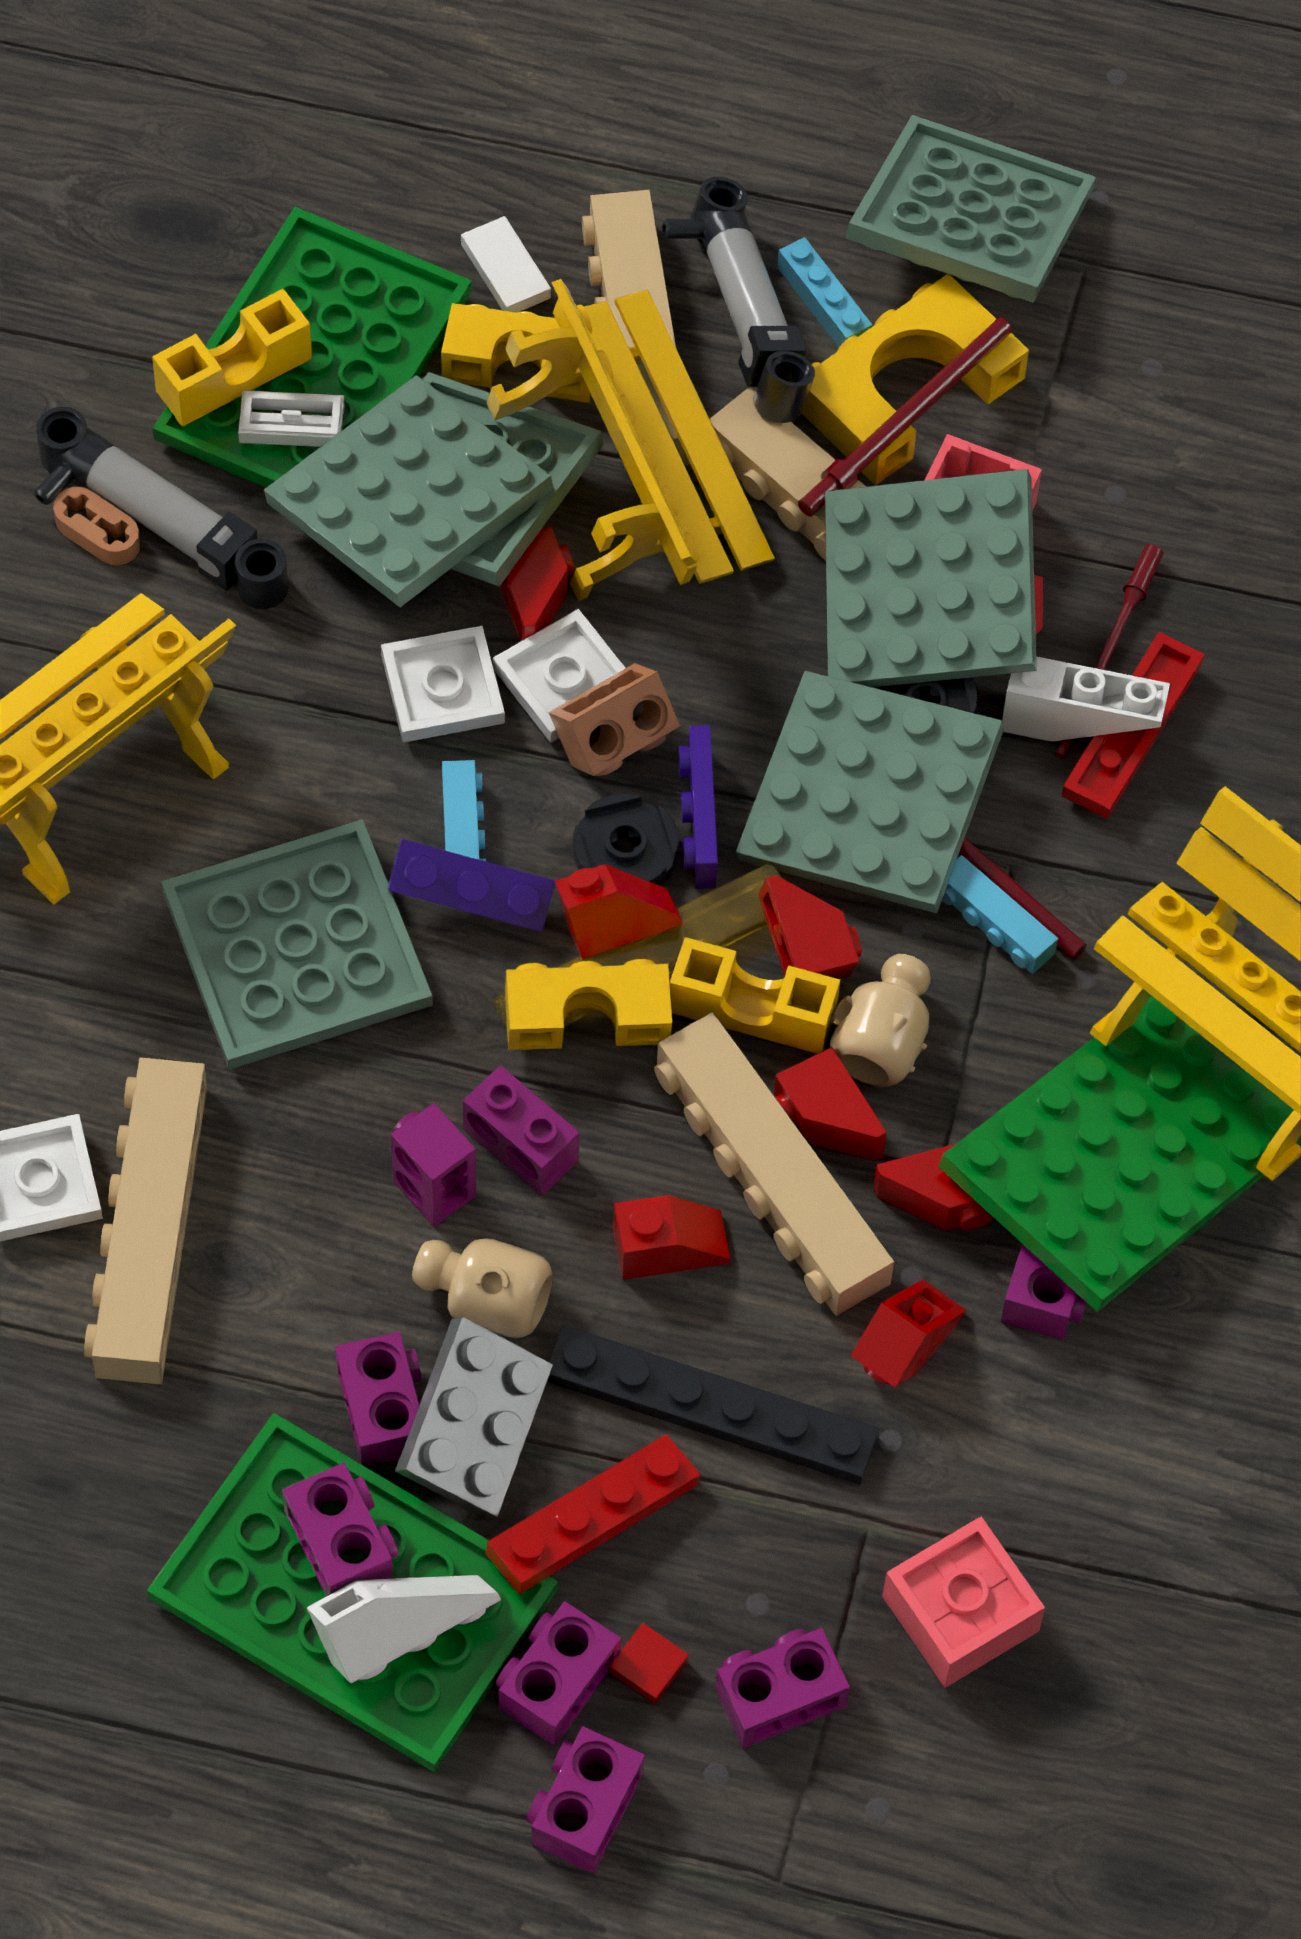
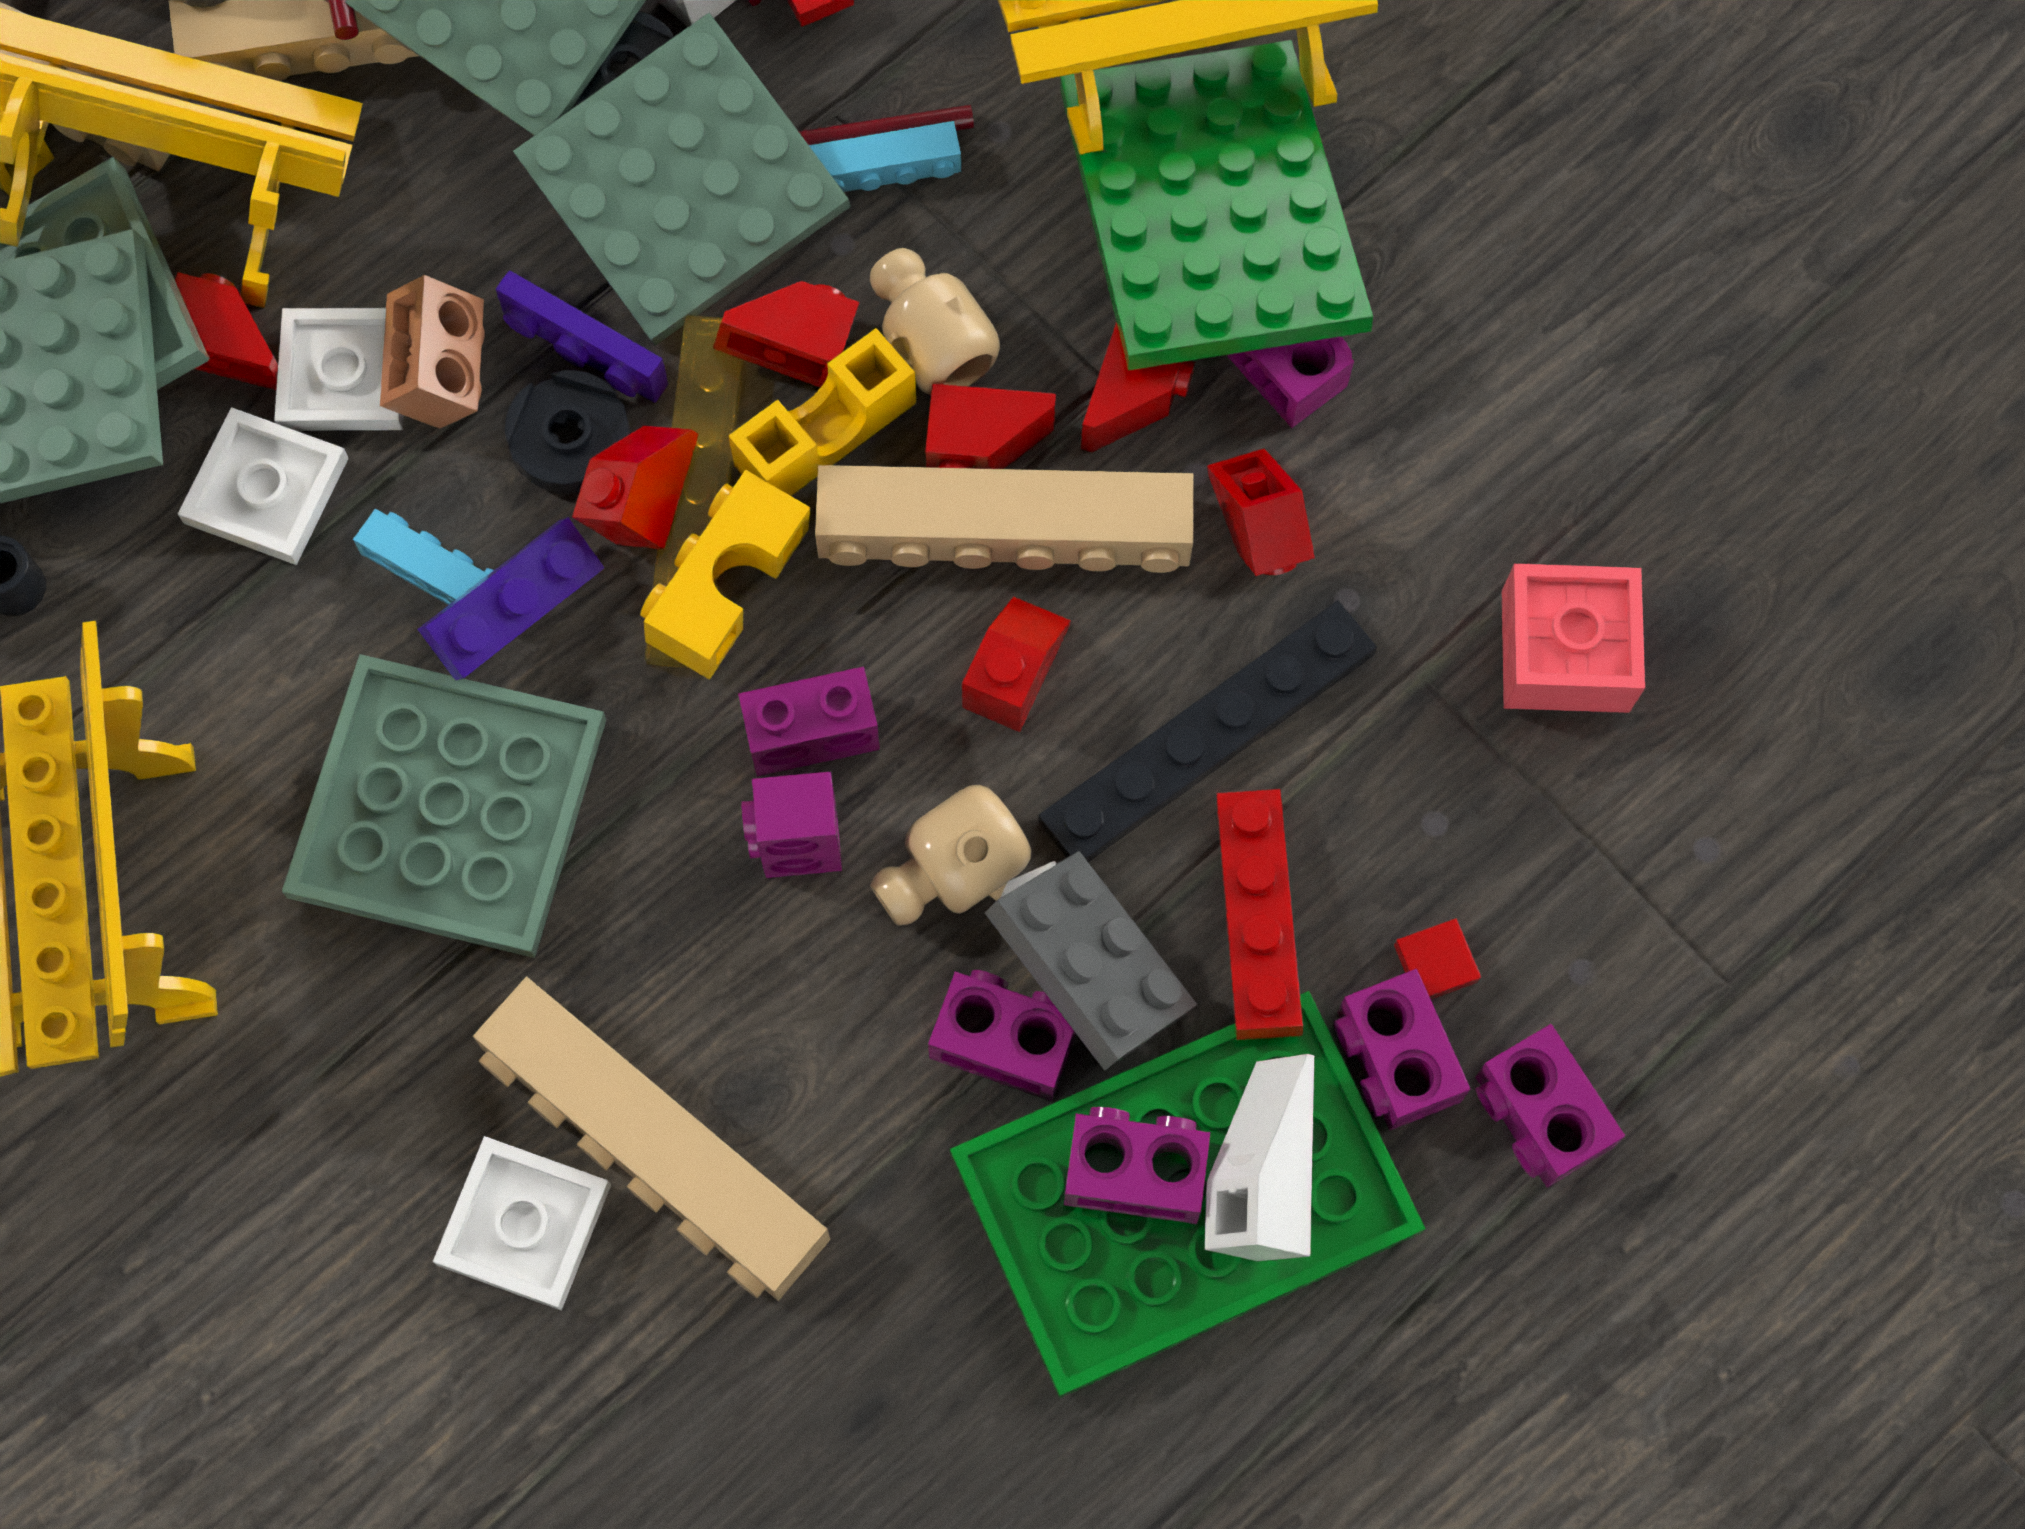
camera: 55 degrees left, 10 degrees up
magenta brick [715,1627,850,1749] -> none

